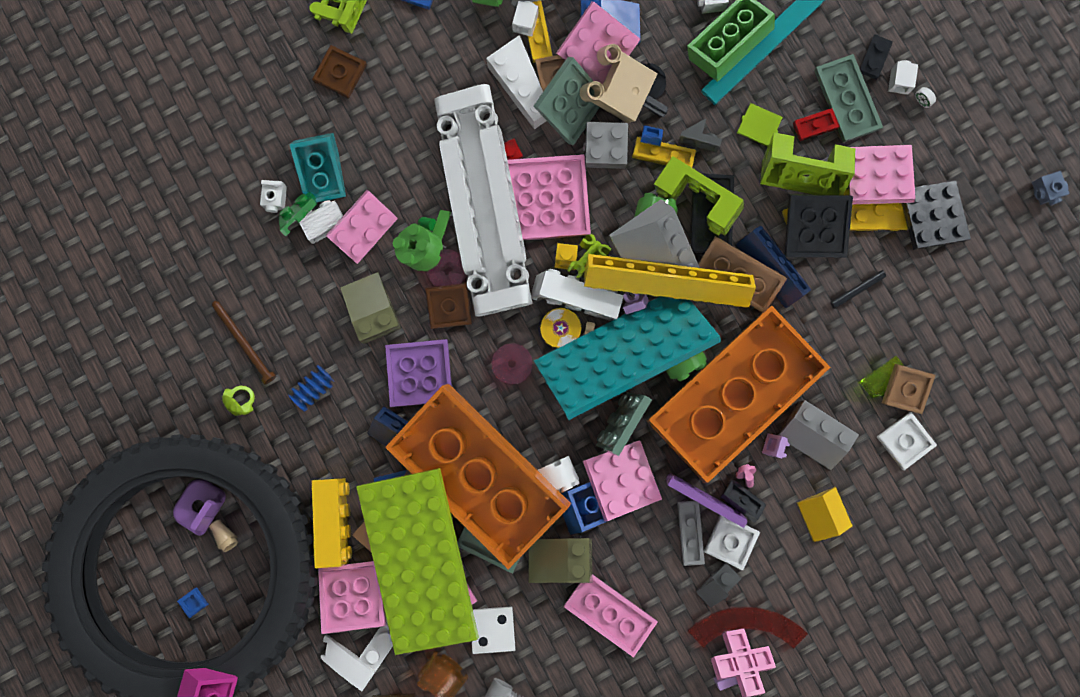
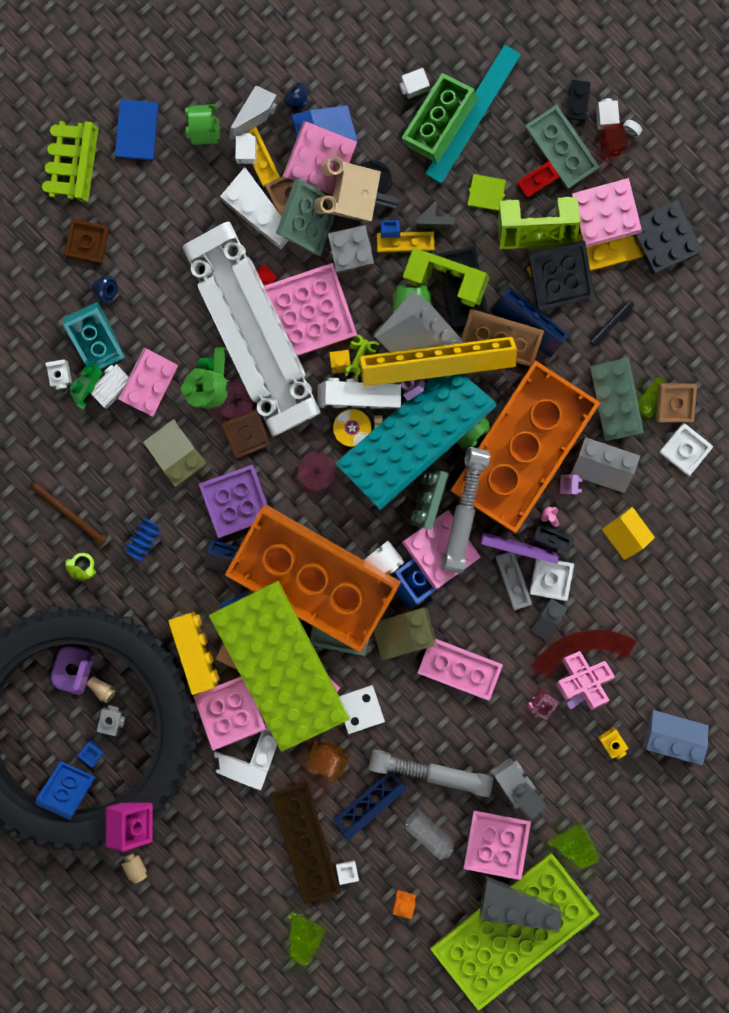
camera: 15 degrees left, 5 degrees up
none -> blue tile [35,761,95,820]
none -> dark blue brick [92,276,118,303]
none -> light grey brick [97,705,126,736]
none -> light grey piece [441,447,490,574]
none -> clear pink brick [527,686,560,721]
none -> sand green plate [590,358,644,441]
none -> clear red panel [598,123,628,160]

